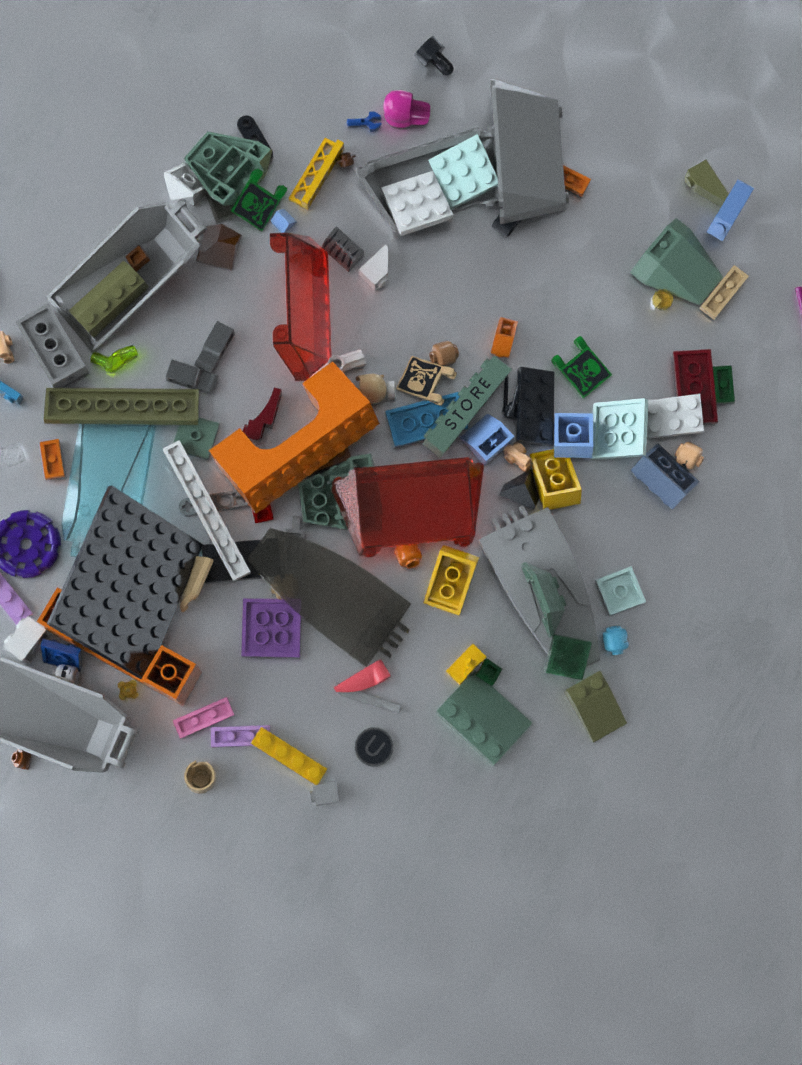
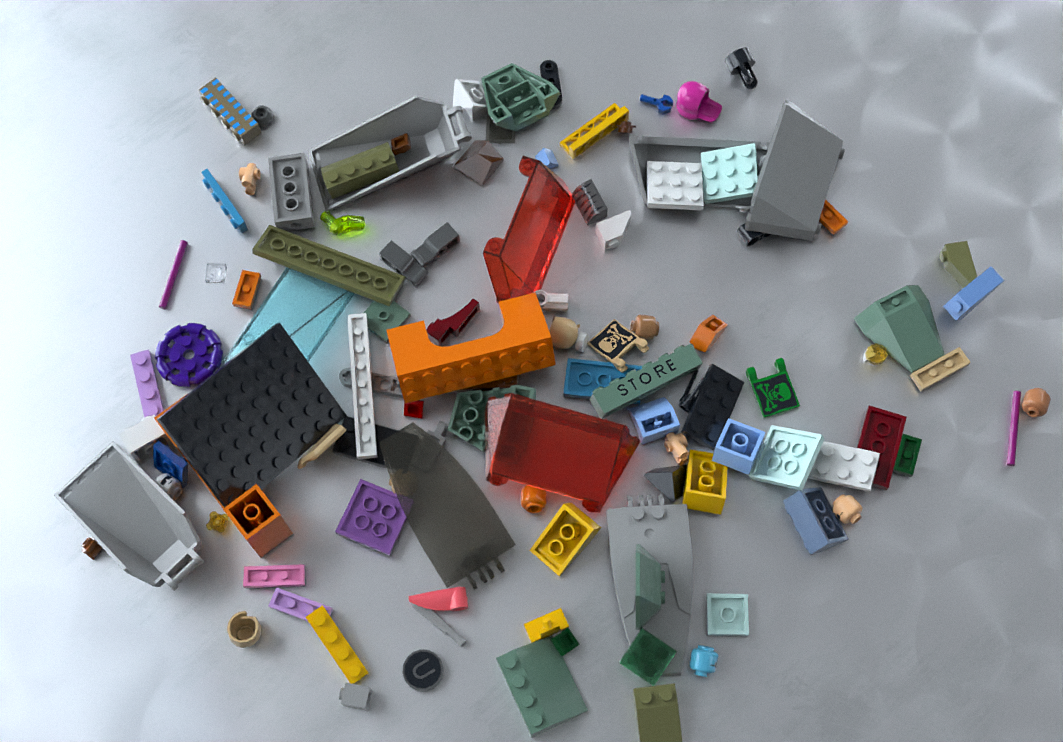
camera: 30 degrees right, 10 degrees down
flag [231,169,287,231] -> none

